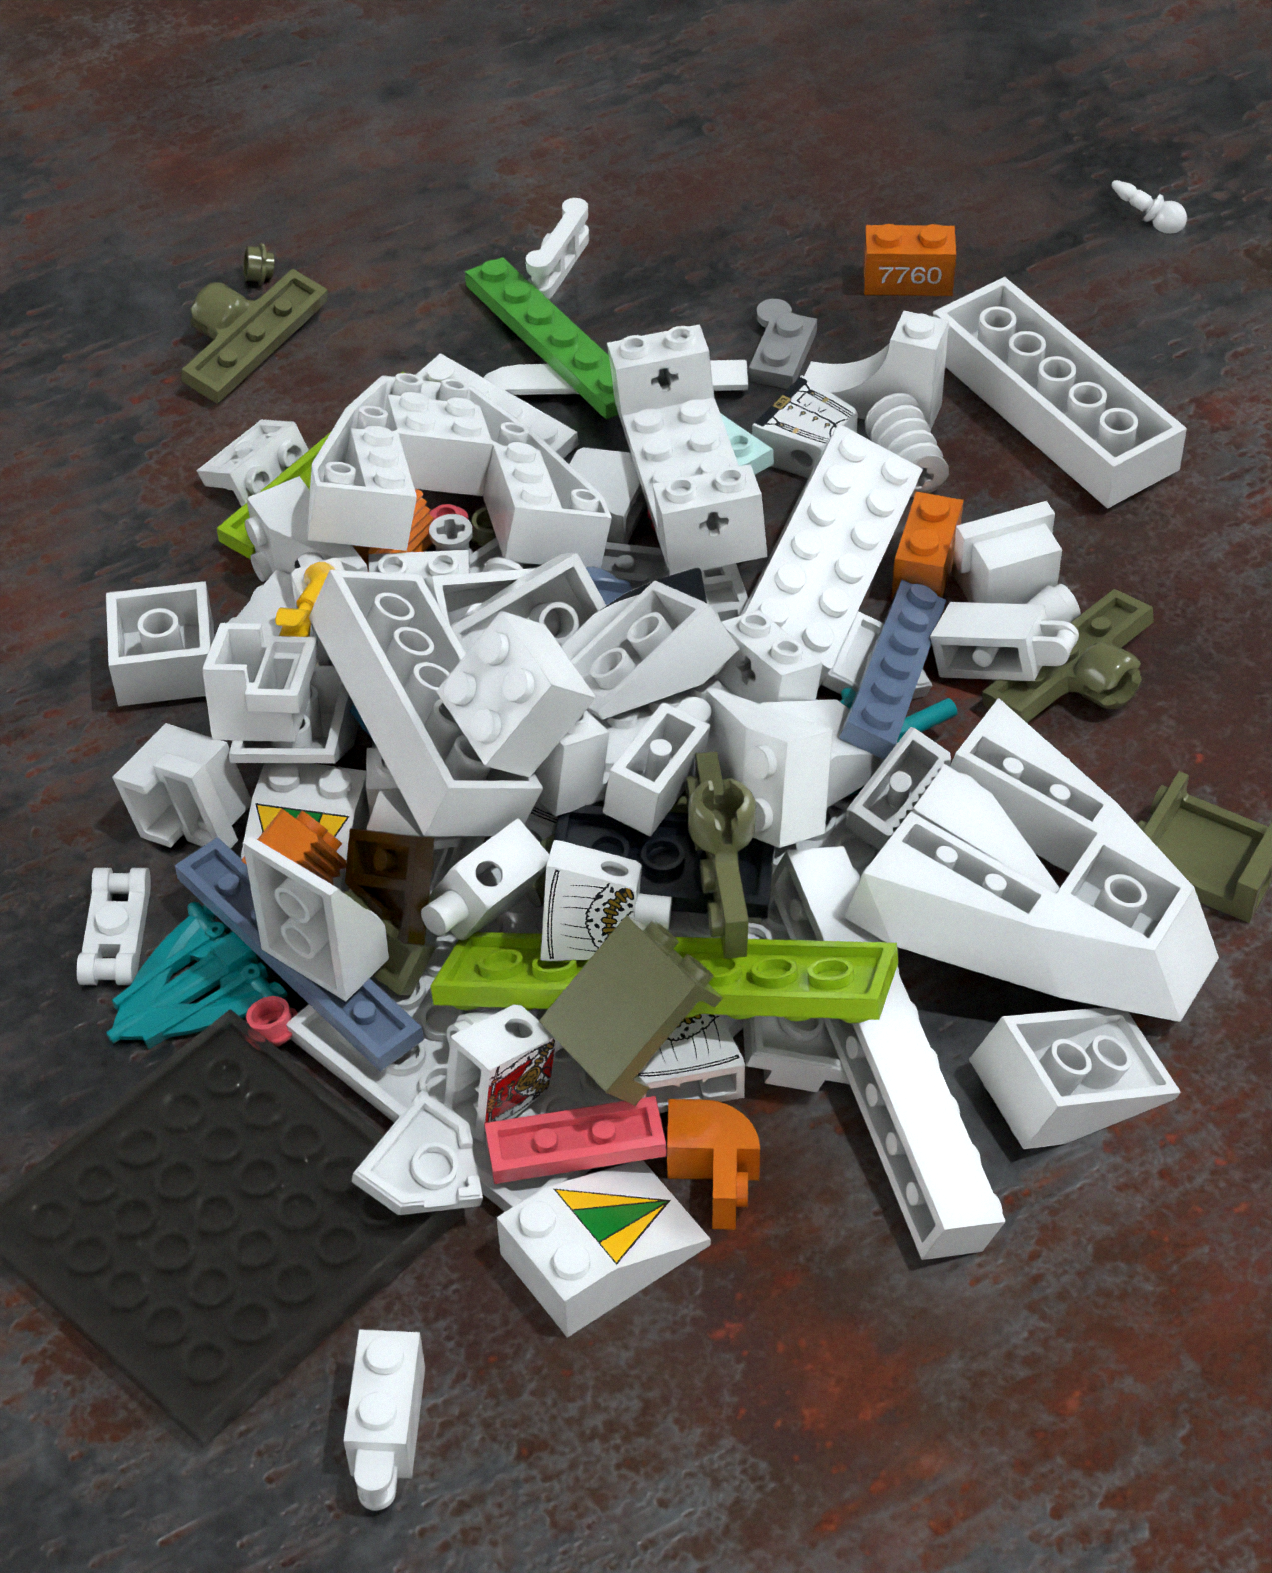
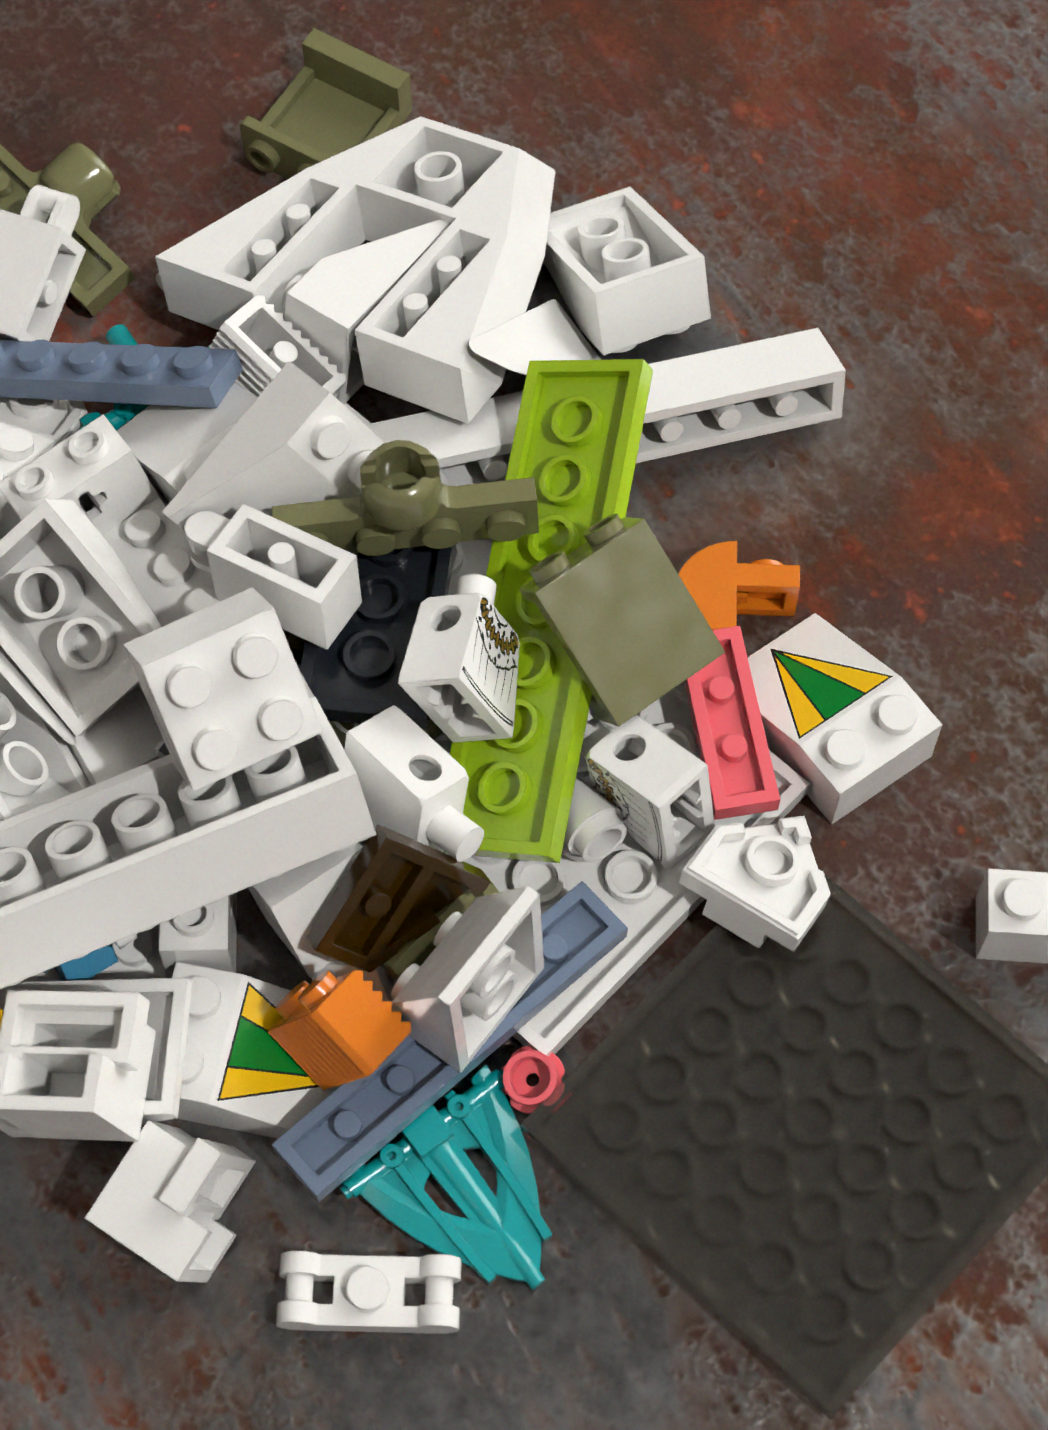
camera: 90 degrees left, 15 degrees up
none -> white sticker [468,299,601,375]

